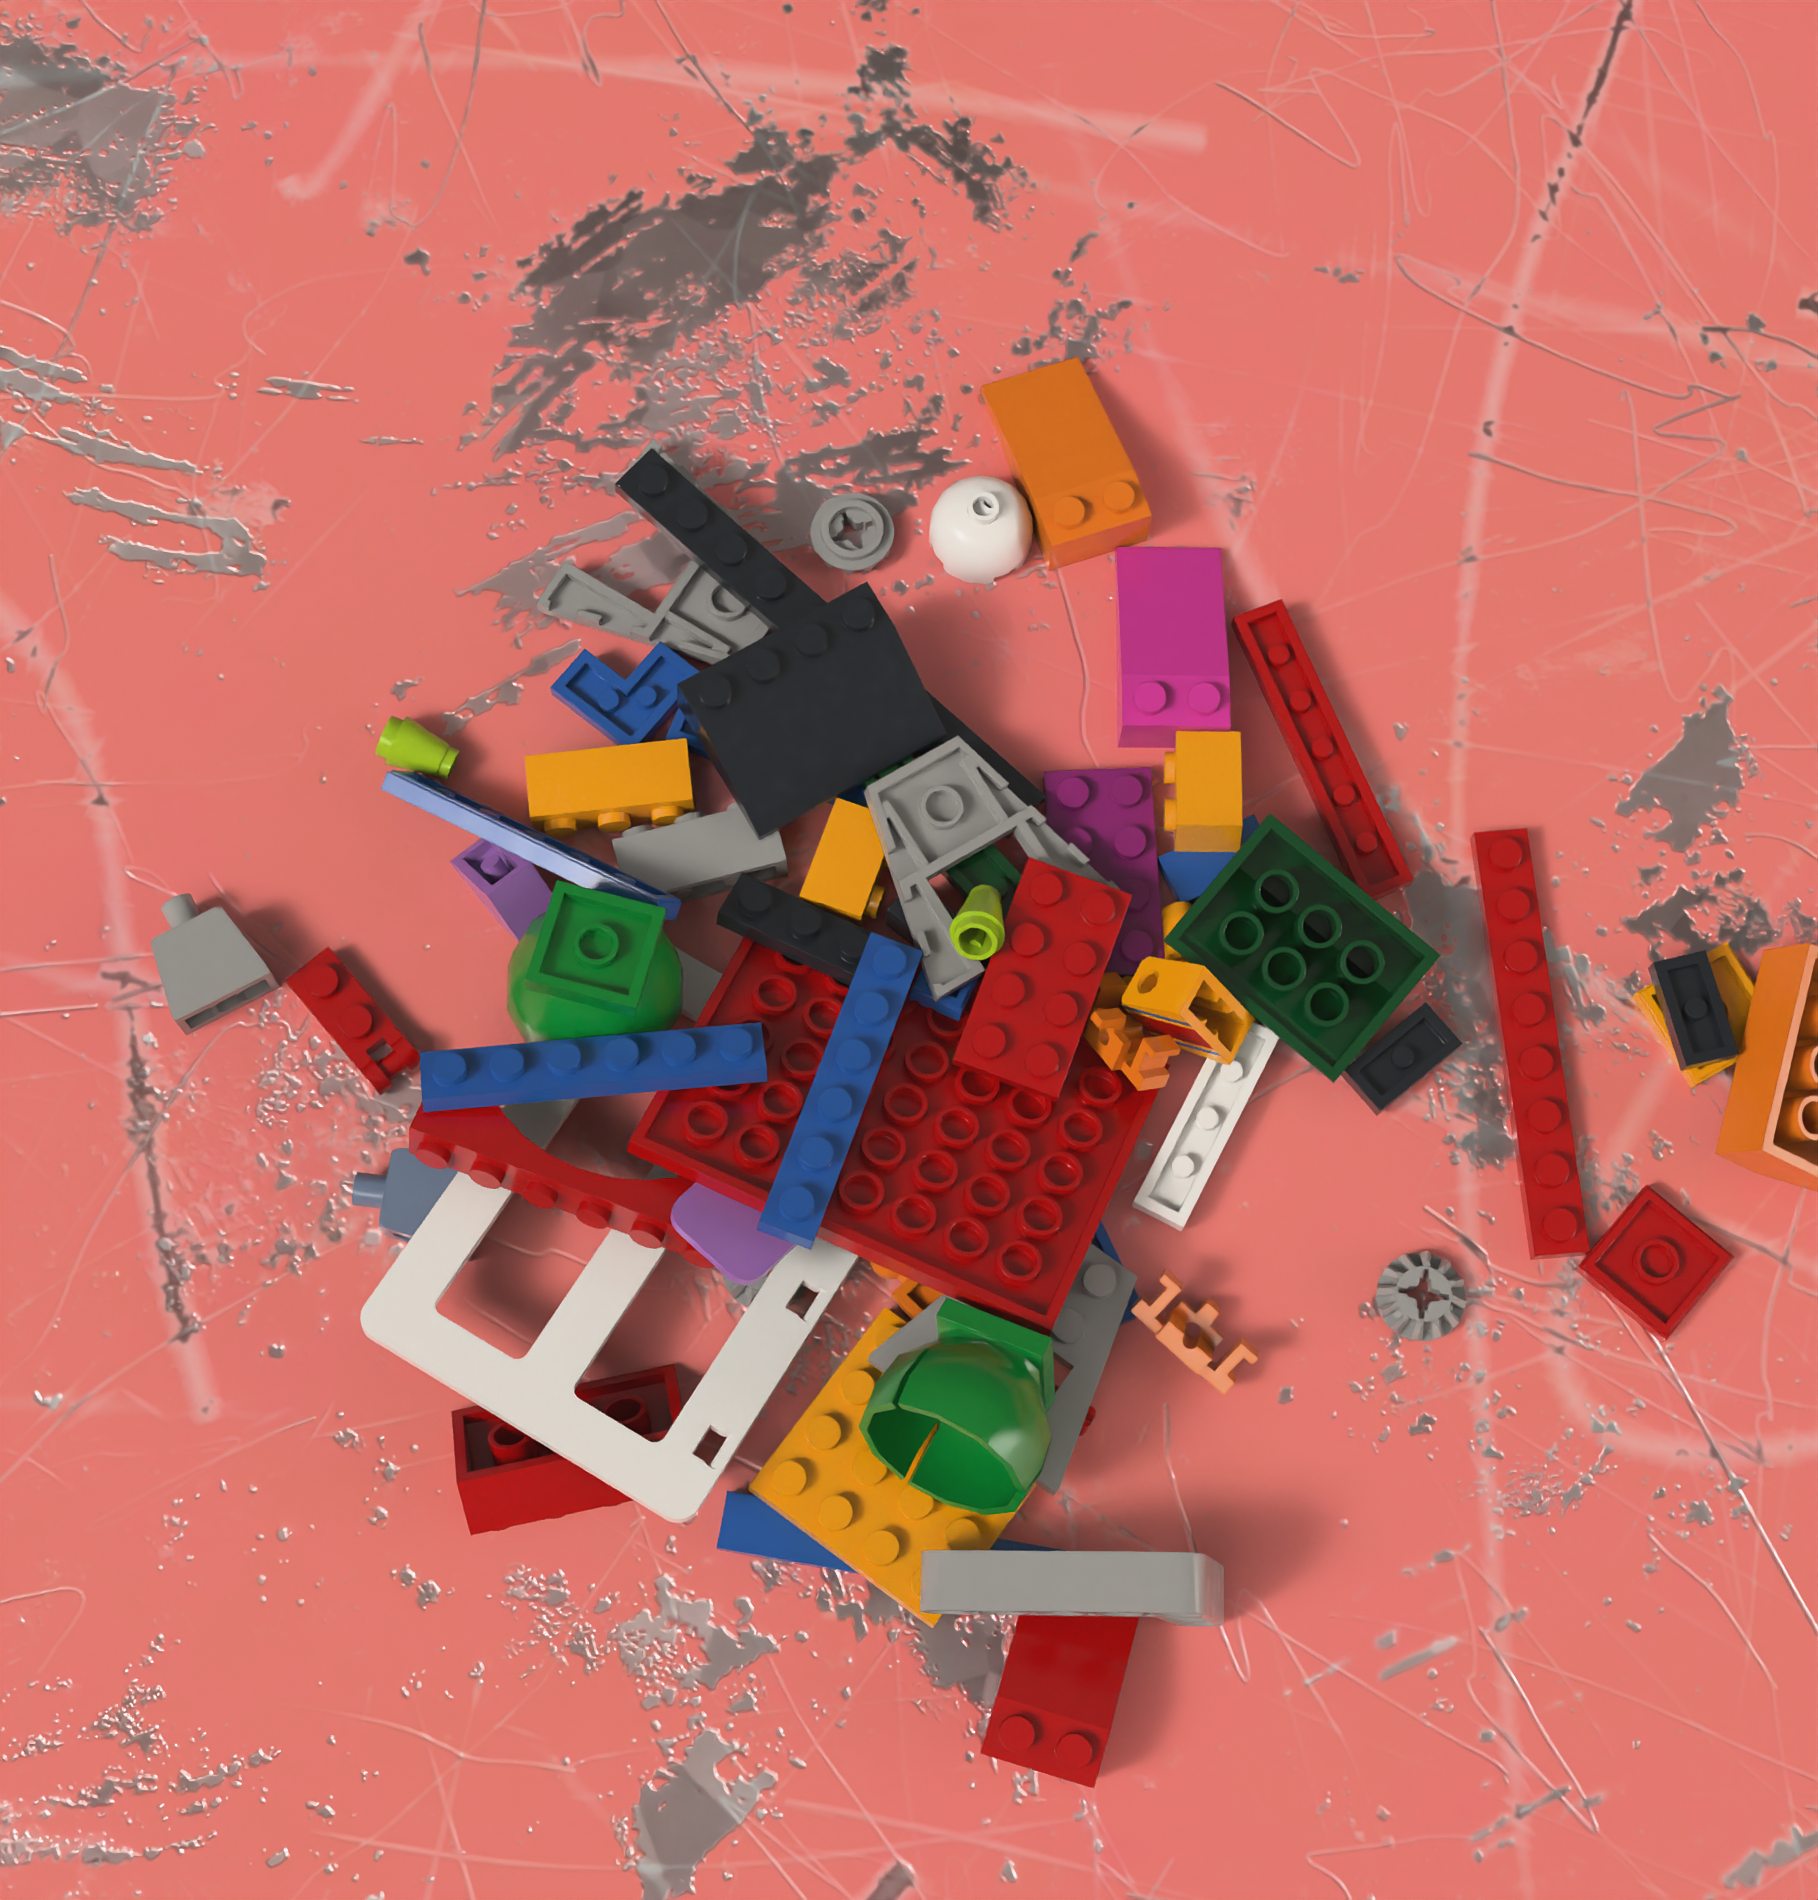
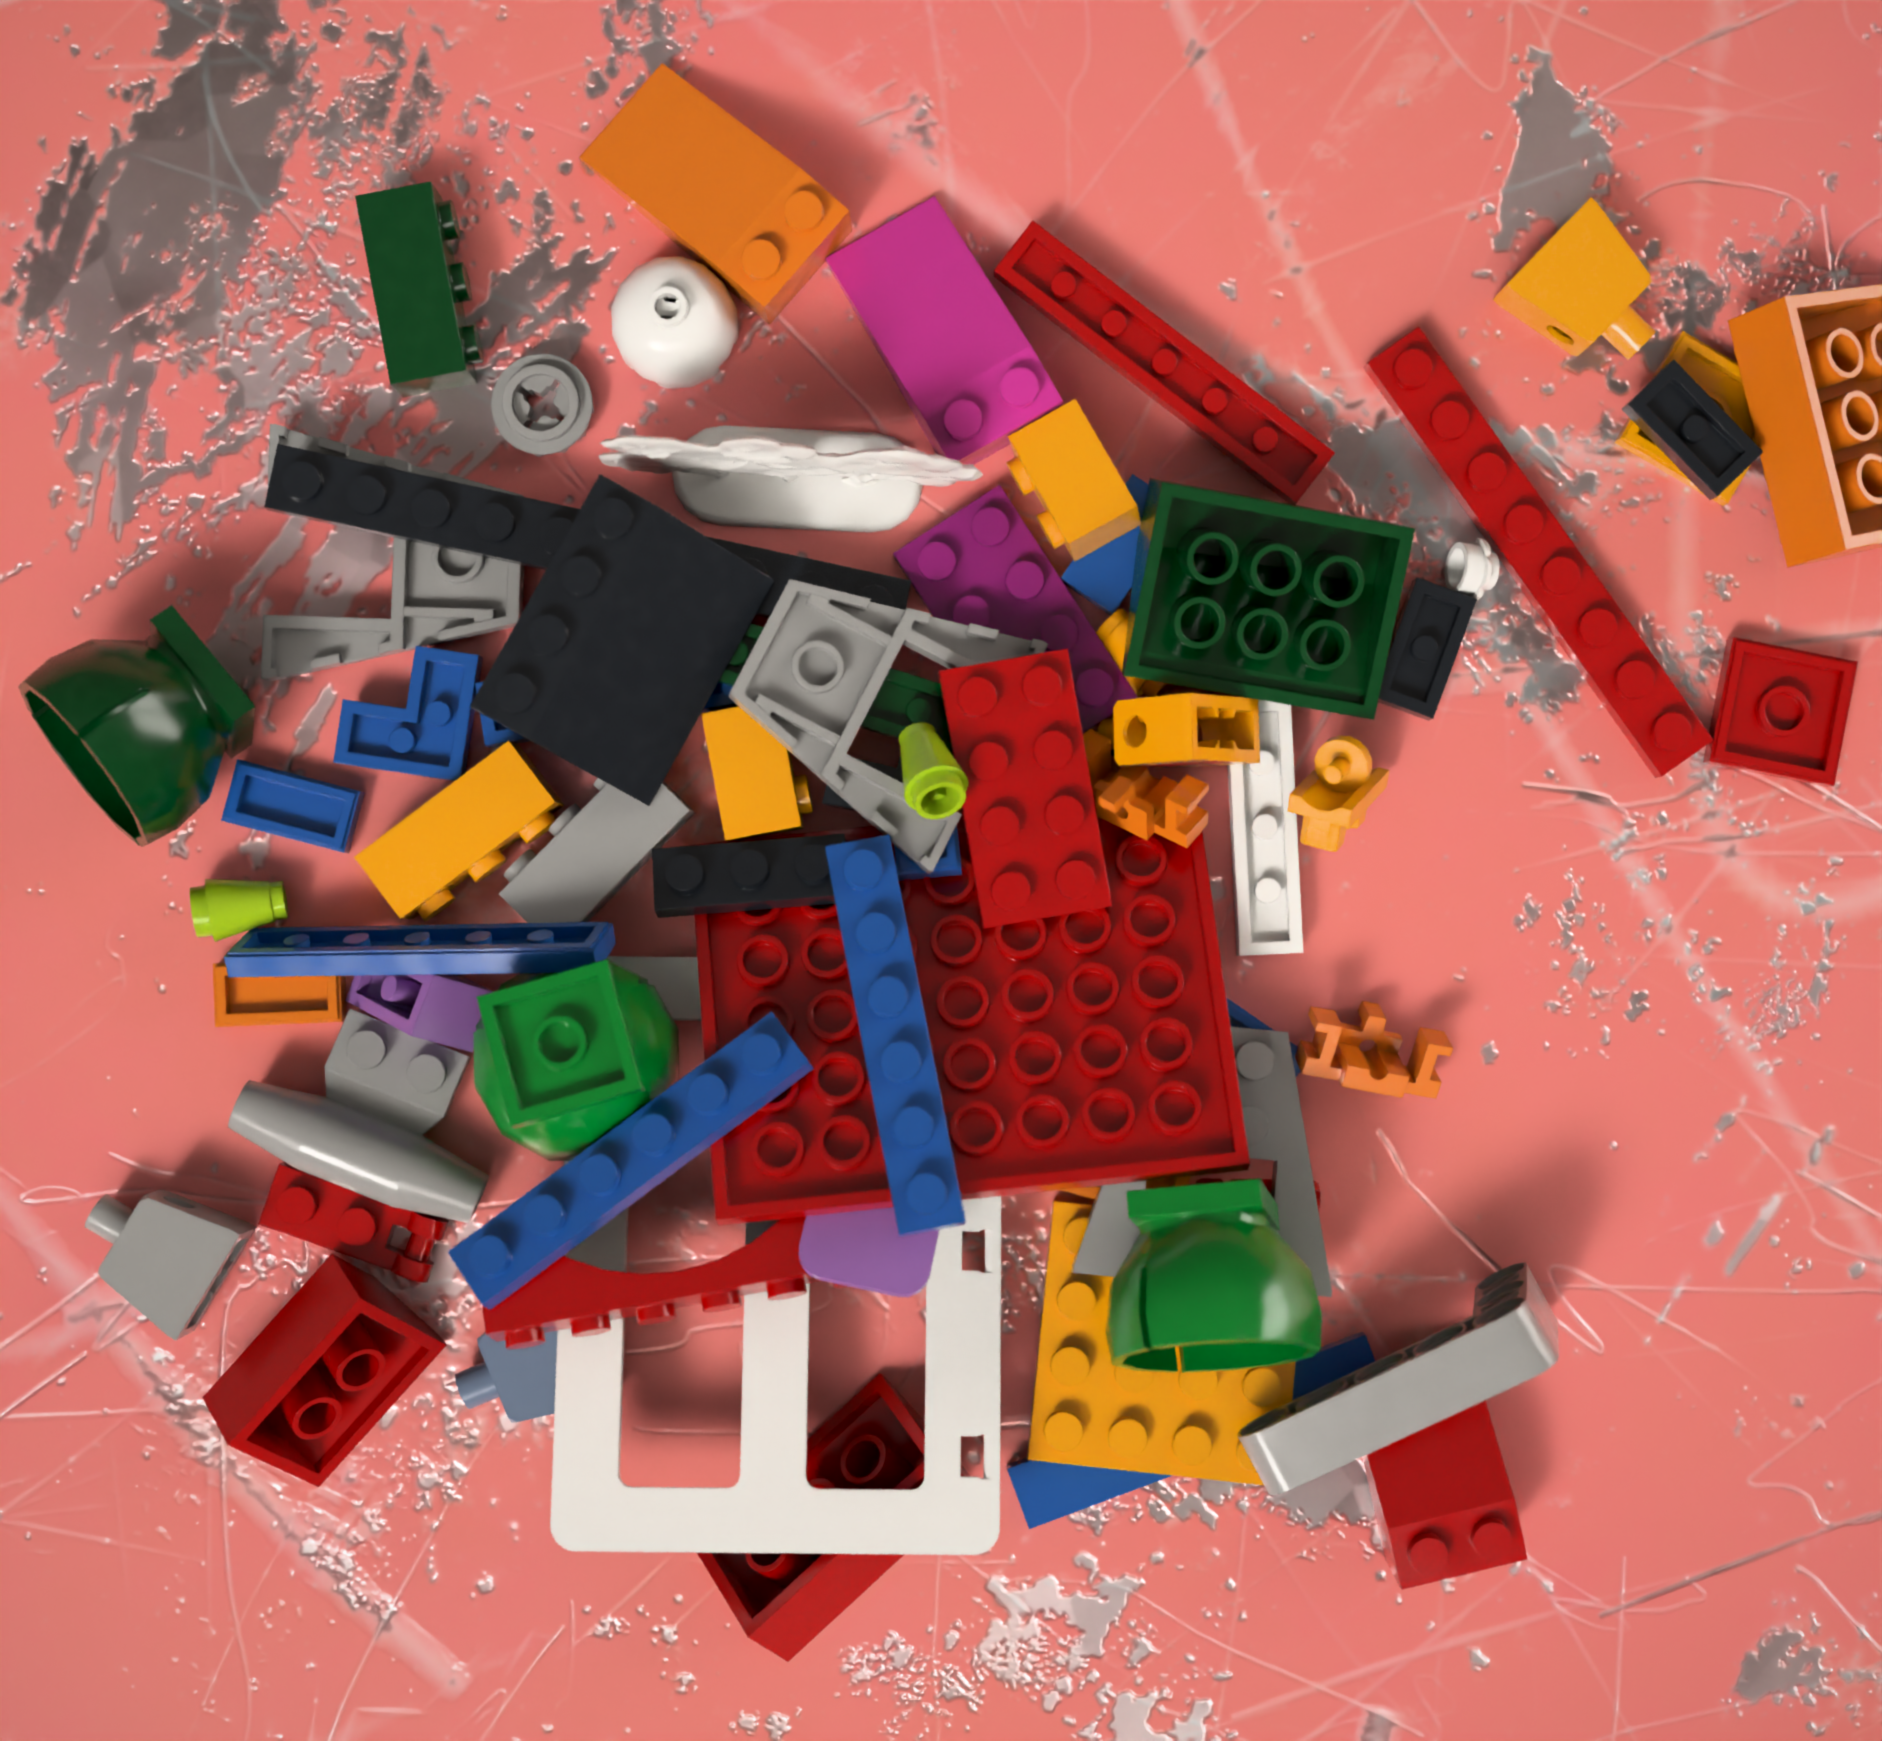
camera: 30 degrees left, 15 degrees up
light grey gear [1376,1251,1468,1342] -> none
none -> dark green plate [18,605,255,847]
none -> red slope [202,1254,446,1487]
none -> orange tile [213,963,347,1027]
none -> blue tile [221,759,365,853]
none -> light grey plate [228,1009,489,1223]
none -> dark green brick [355,181,484,397]
none -> white plant [598,425,983,533]
none -> light orange hips [1287,735,1390,852]
none -> white plate [1445,538,1500,600]
none -> light orange torso [1493,197,1656,360]

